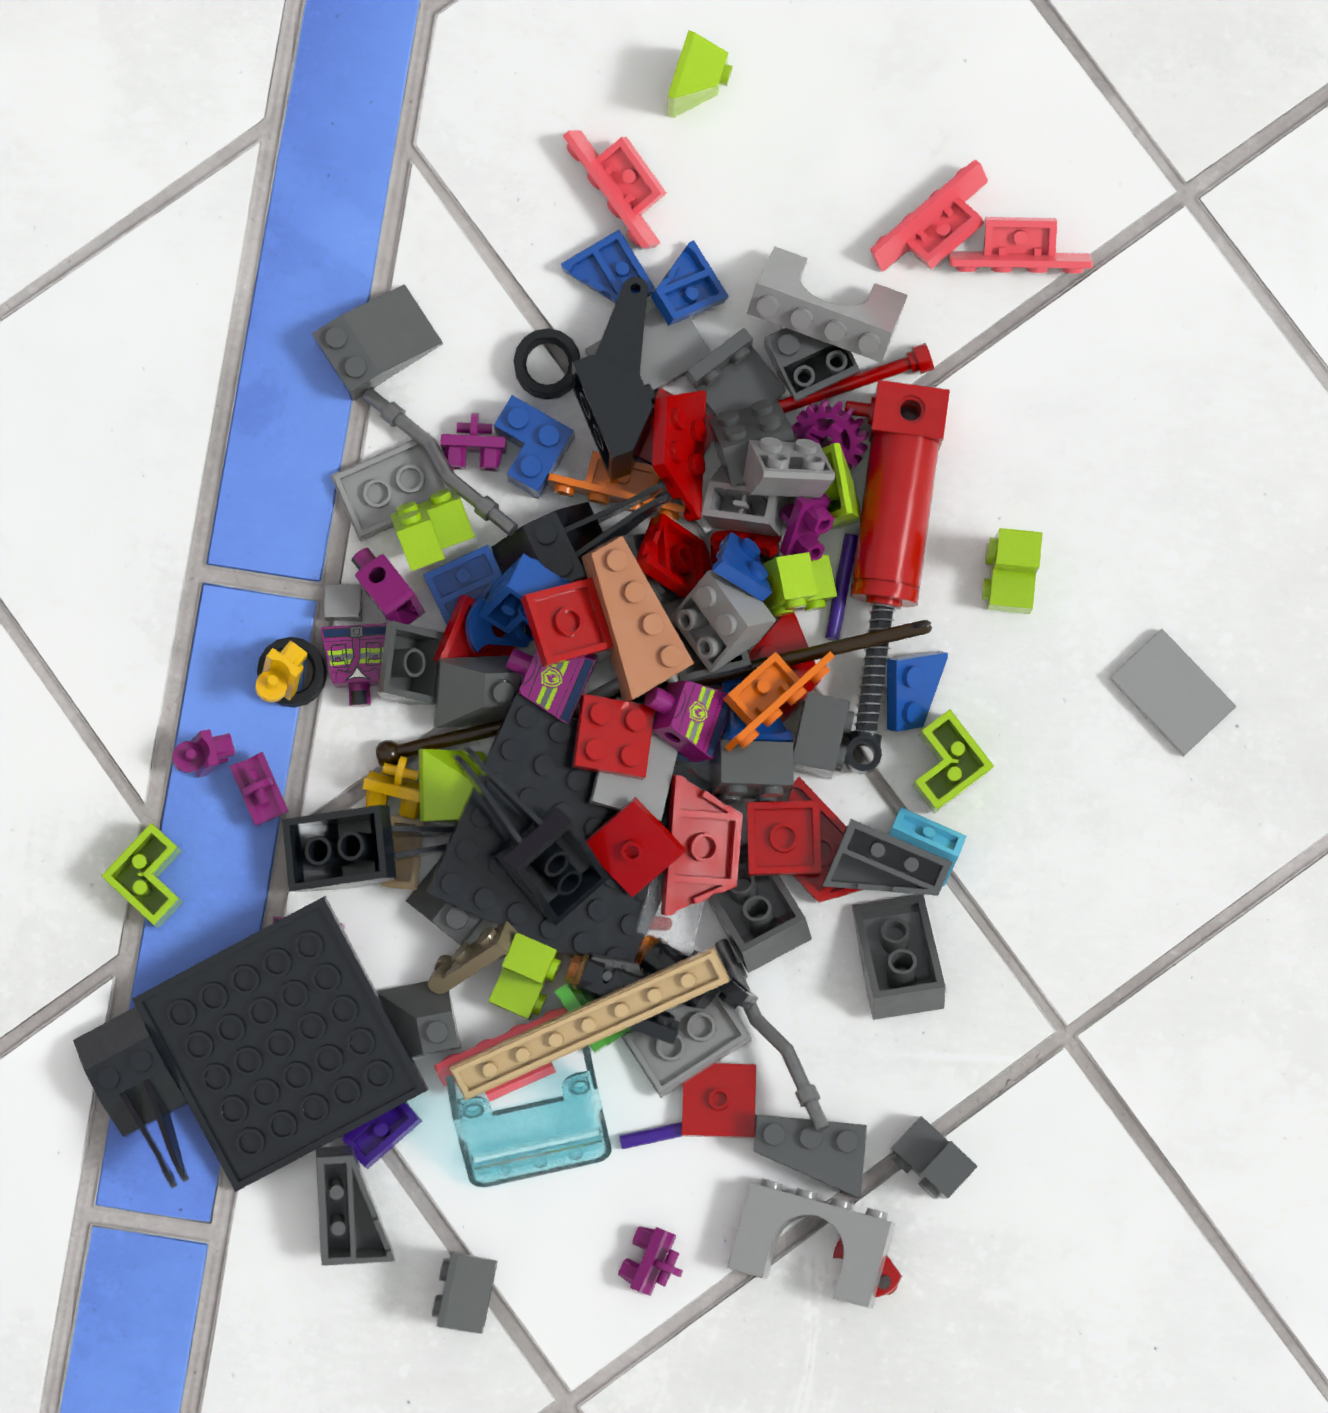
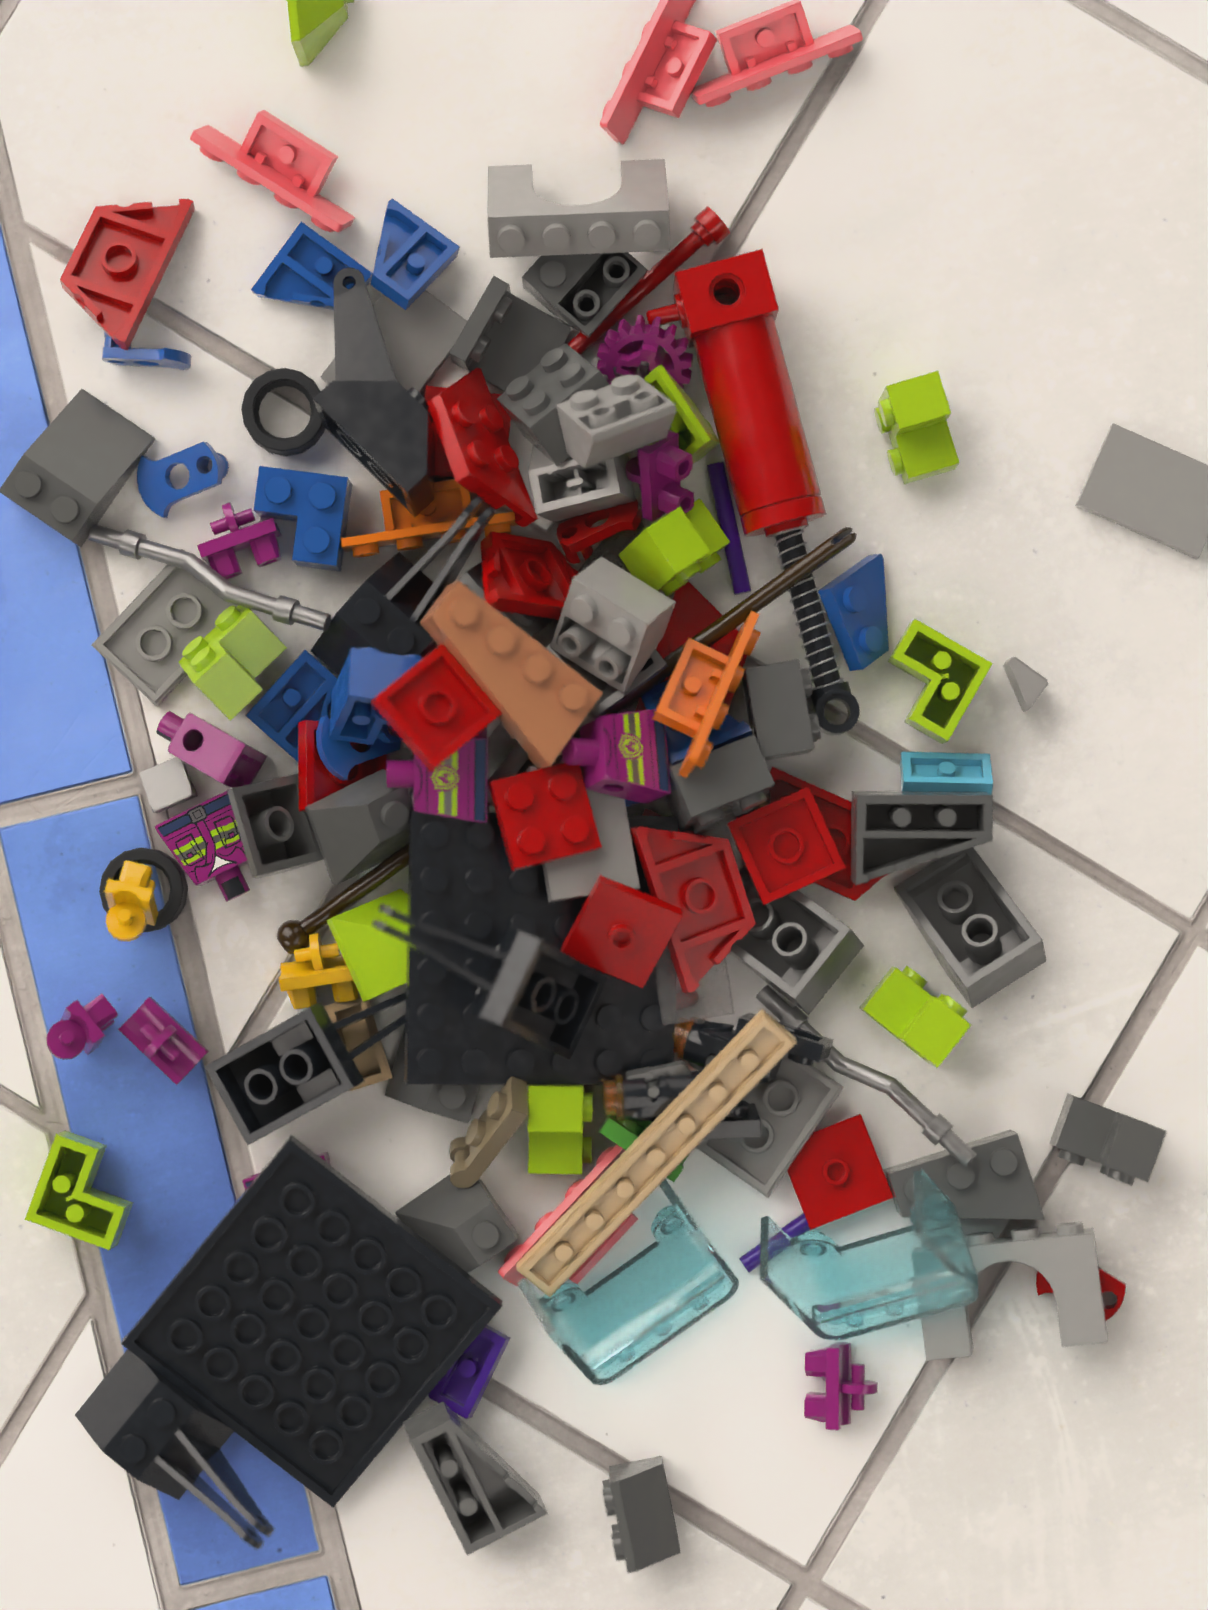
camera: 20 degrees left, 5 degrees up
blue wing [712,532,772,602] -> none
none -> wing [60,199,195,351]
none -> blue piece [102,332,191,370]
none -> blue piece [137,442,229,518]
none -> clear light blue windscreen [760,1169,979,1340]
none -> lime brick [859,966,972,1068]
none -> light grey slope [1003,656,1049,712]

